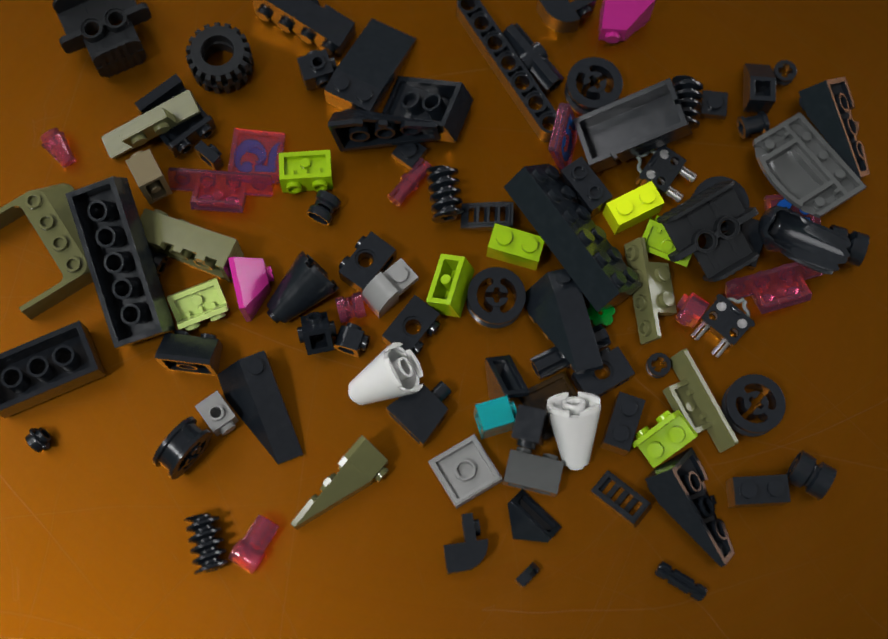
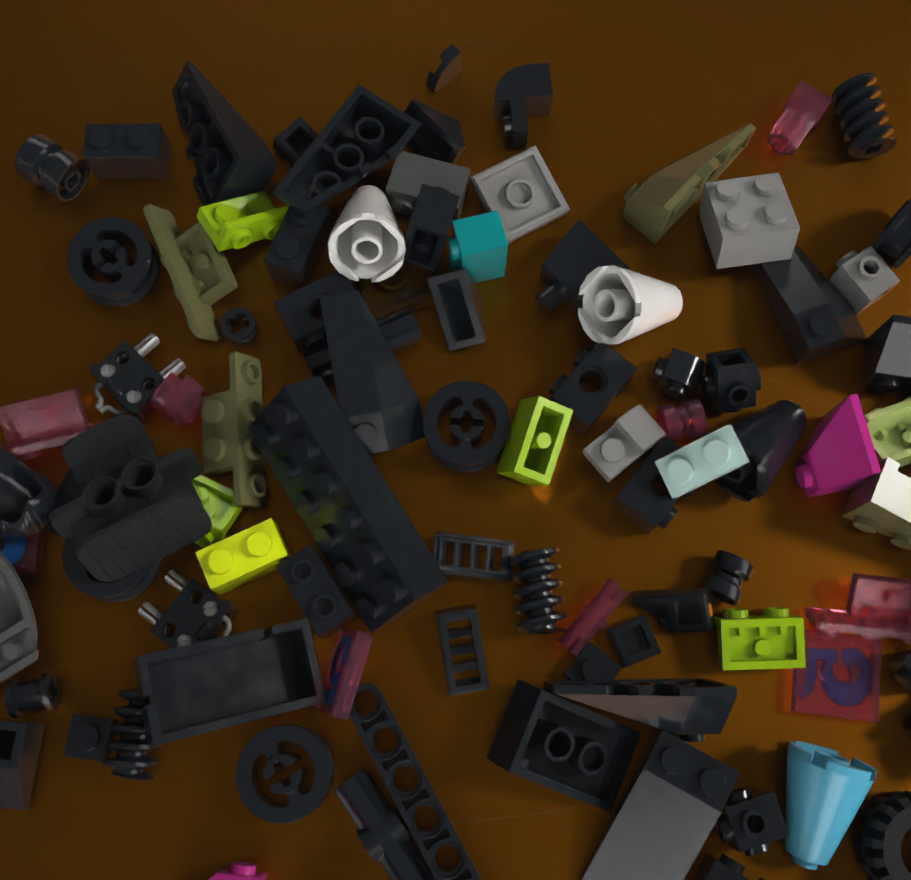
camera: 175 degrees left, 0 degrees up
lime brick [486,223,544,271] -> none
black axle [655,562,708,601] -> none
none -> black wedge [273,85,421,216]
none -> black slope [435,604,490,696]
none -> black tile [606,614,661,669]
none -> black tile [631,587,714,632]
none -> light aqua plate [655,425,750,498]
none -> light grey brick [699,172,800,269]
none -> medium azure cone [784,741,877,870]

